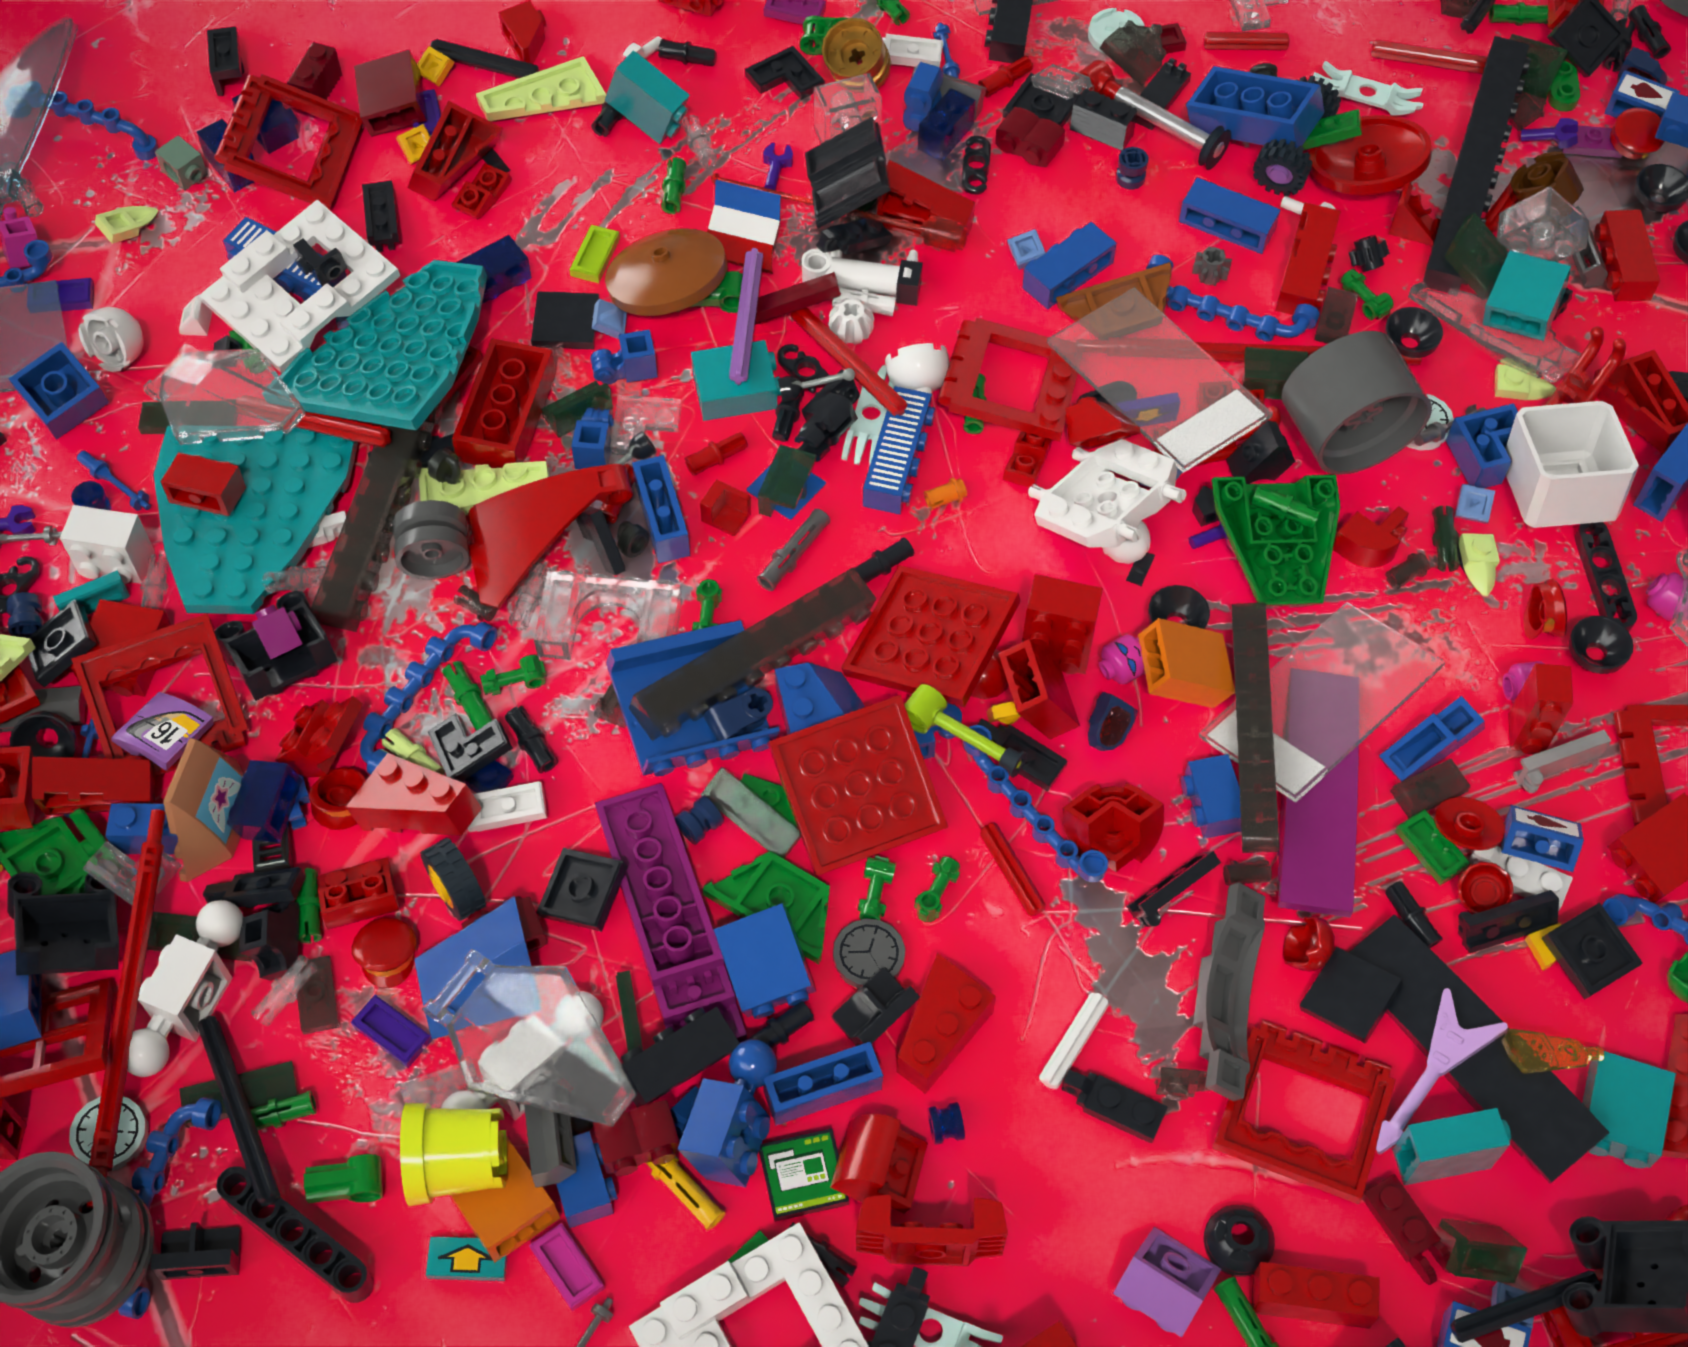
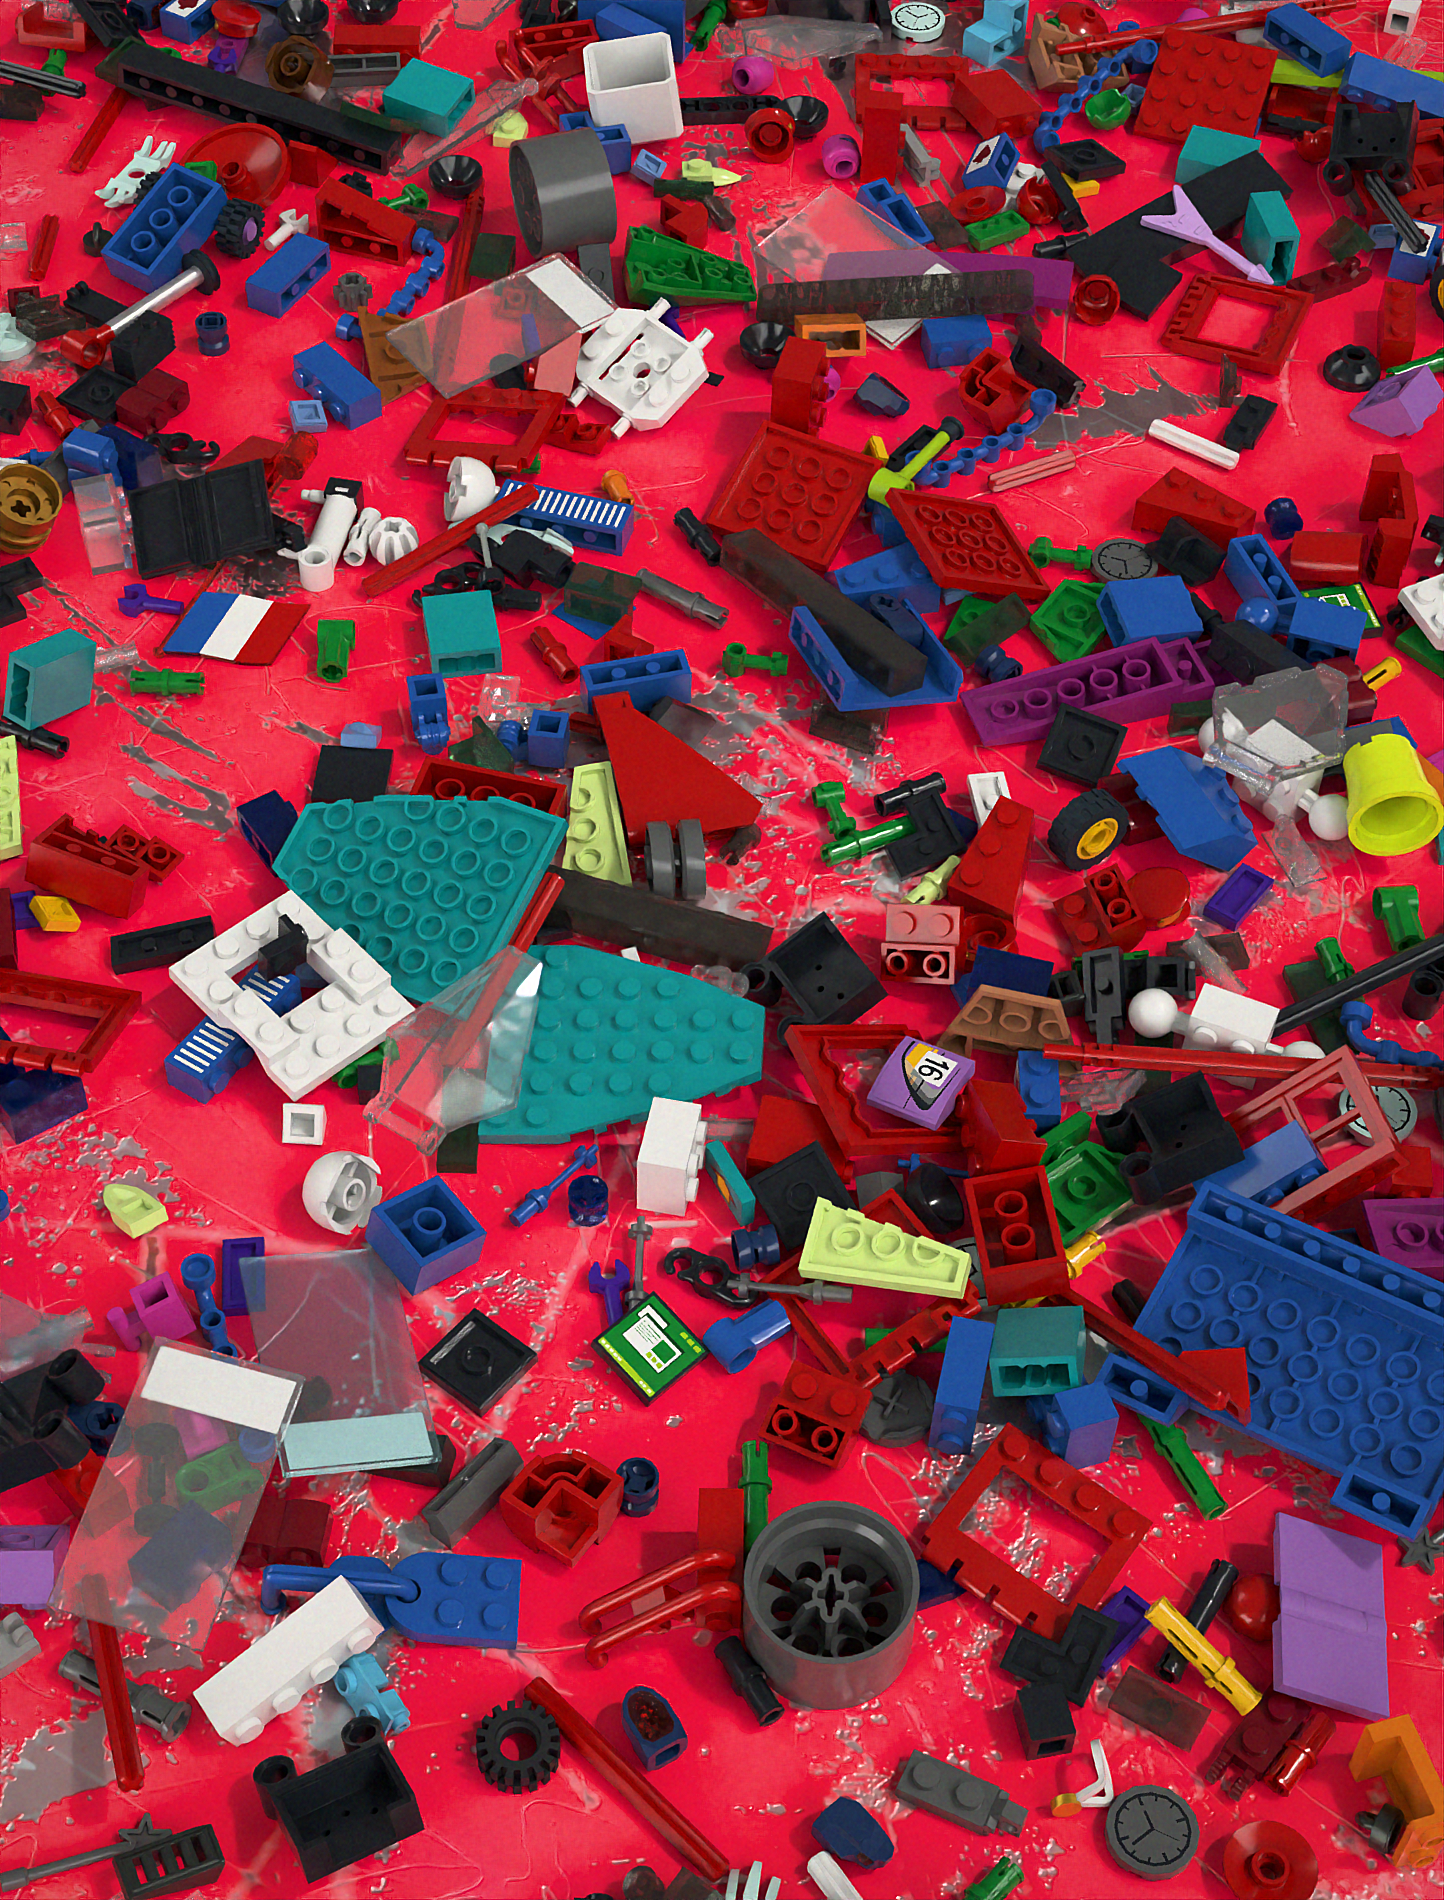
camera: 90 degrees left, 10 degrees down
sand green brick [154,135,208,191] -> none
red brick [160,452,246,516] -> none
magenta brick [252,604,303,660] -> none
blue bar [360,622,497,775] -> none
pearl dark grey tile [428,448,461,484] -> none
clear arch [534,570,682,660] -> none
lime tile [569,225,620,283] -> none
dark orange dish [605,228,728,316] -> none
black hinge [614,431,657,465] -> none
medium lavender axle [729,248,763,385] -> none
dark red tile [755,272,841,324] -> none
green bar [914,857,960,922] -> none
red brick [998,639,1080,740] -> none
clear tile [1031,64,1092,100] -> none
dark grey piece [1193,882,1265,1101] -> none
green pin [1251,484,1321,529] -> none
clear brick [1496,186,1589,262] -> none
piece [1501,1029,1604,1074] -> none

